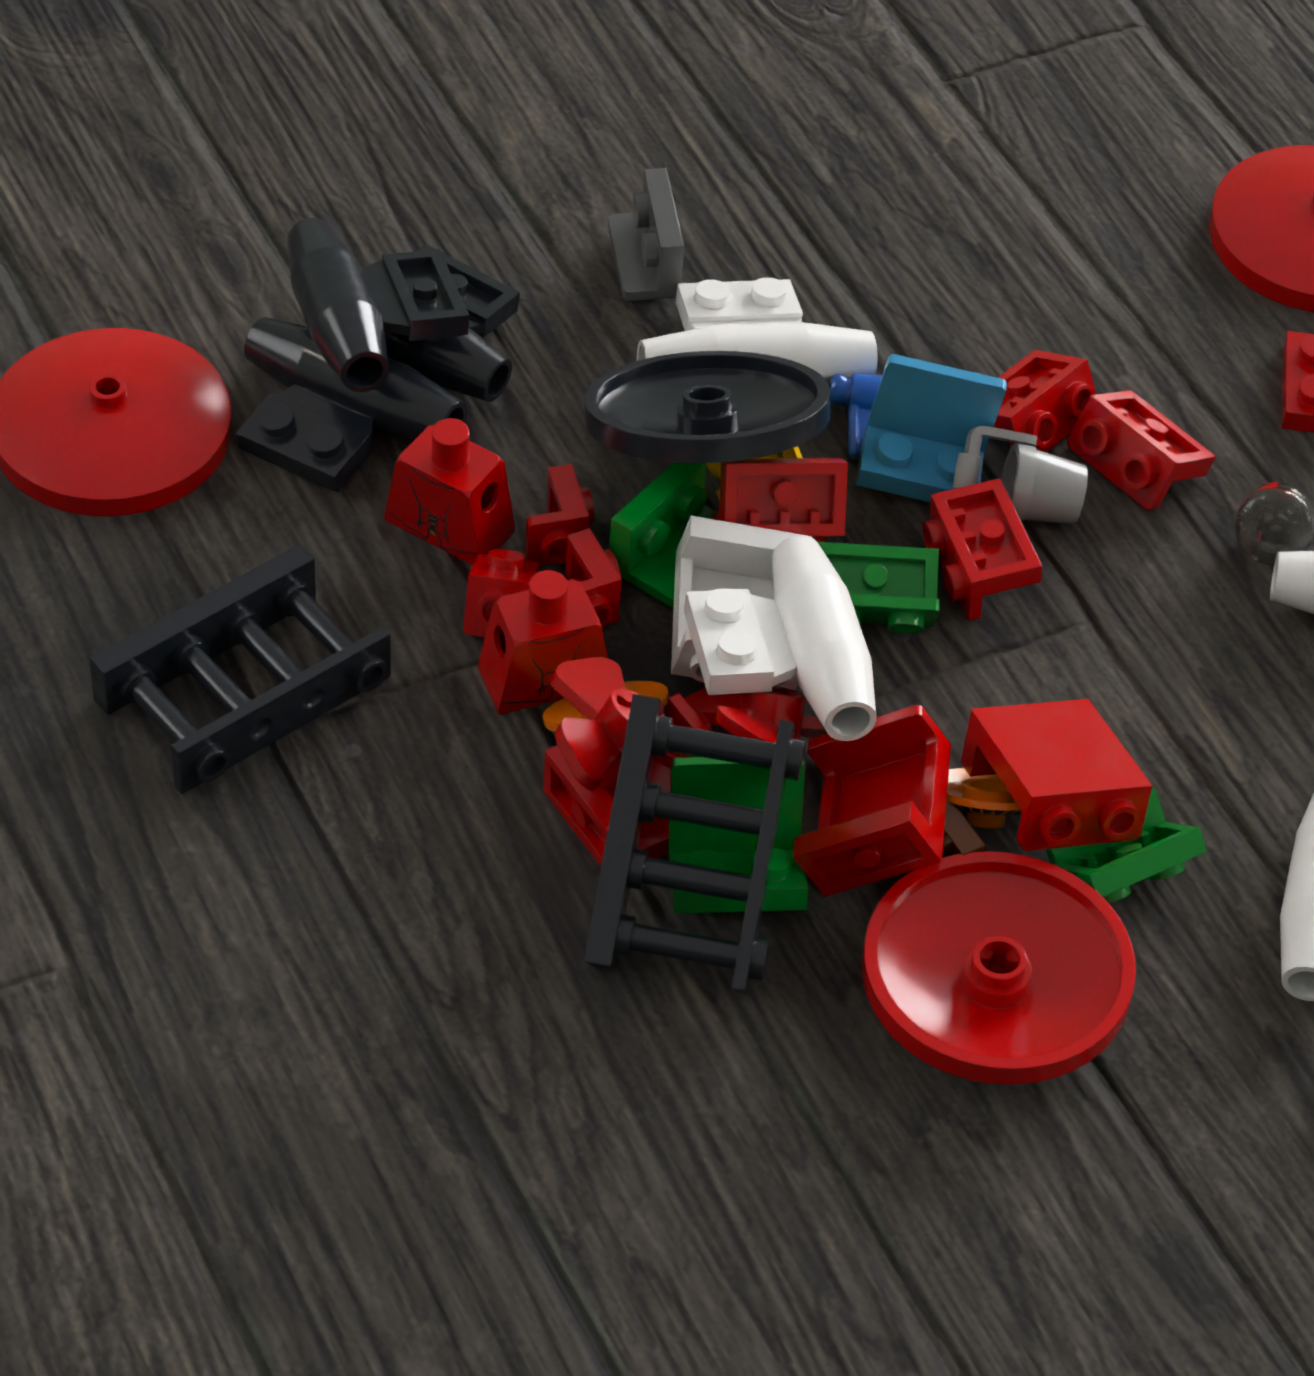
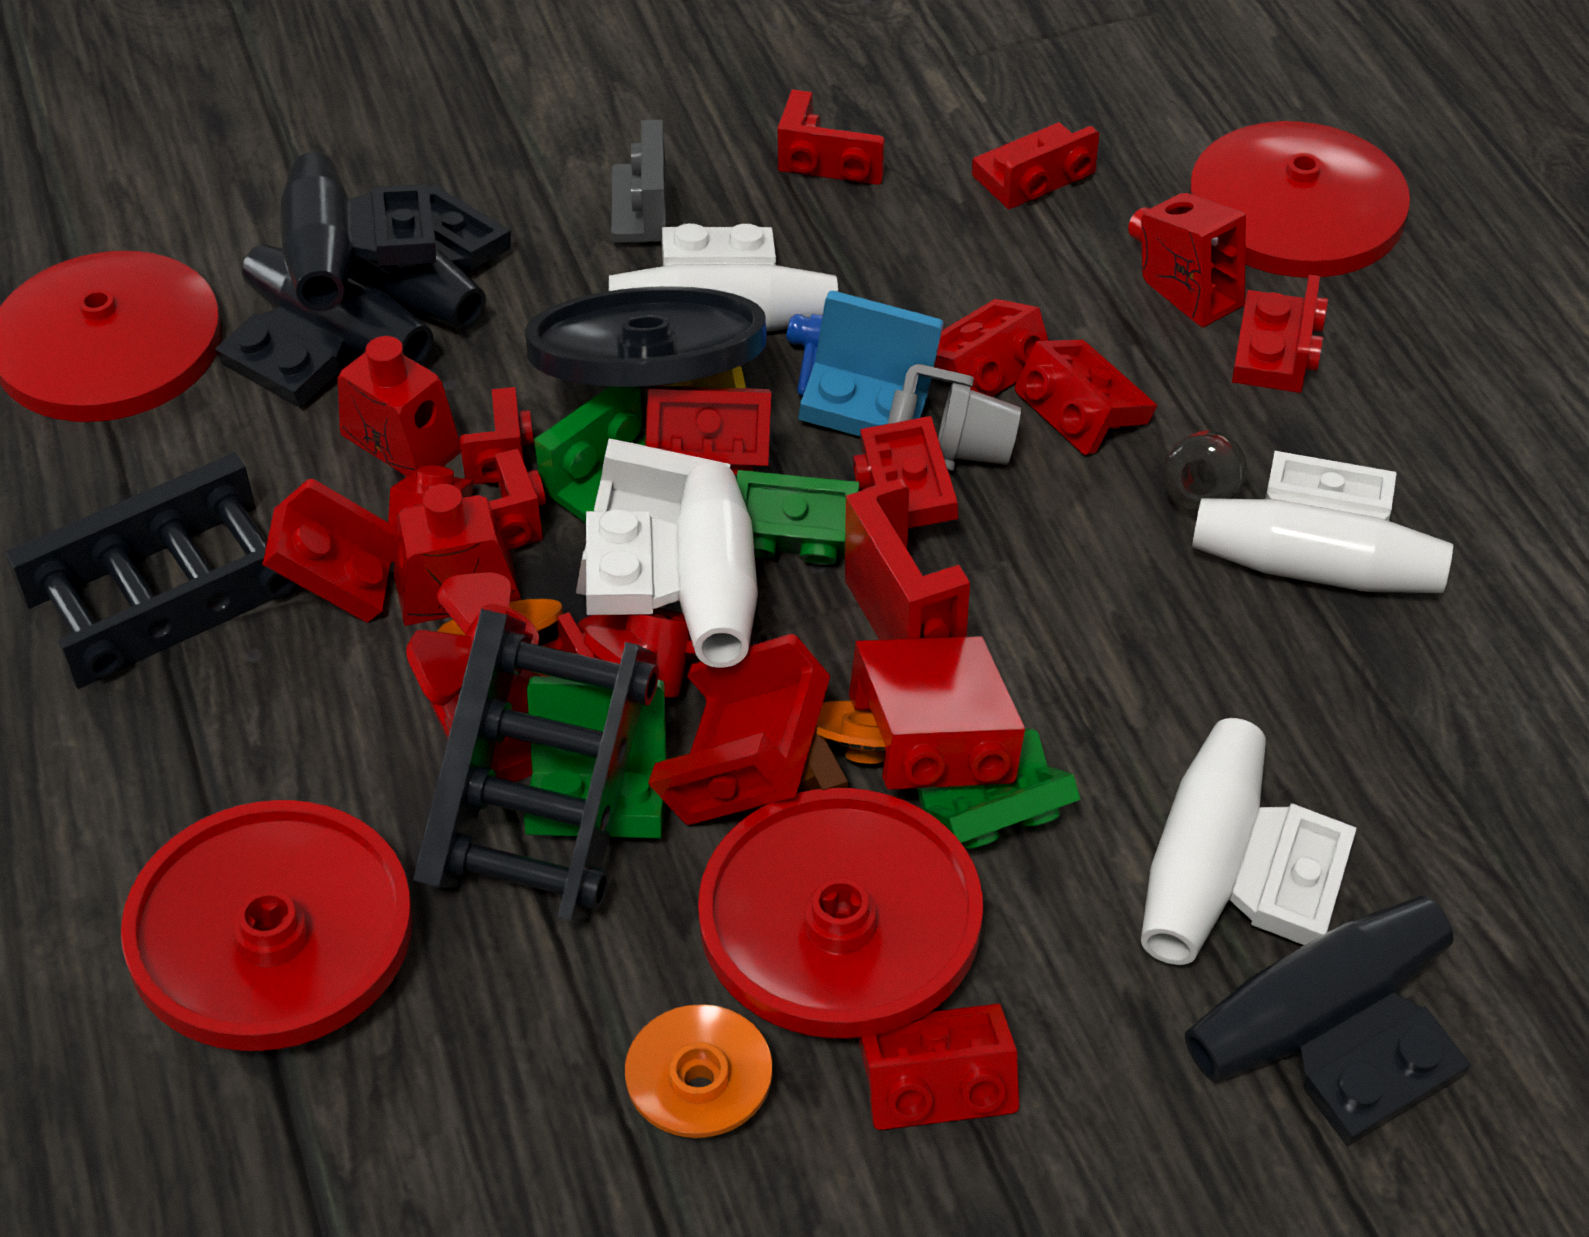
camera: 10 degrees right, 0 degrees up
none -> red dish [121,800,413,1051]
none -> red bracket [262,479,397,623]
none -> orange dish [625,1004,772,1138]
none -> red bracket [777,89,885,185]
none -> red panel [845,479,970,640]
none -> red bracket [858,1003,1019,1130]
none -> red bracket [972,122,1099,210]
none -> red torso [1128,193,1246,328]

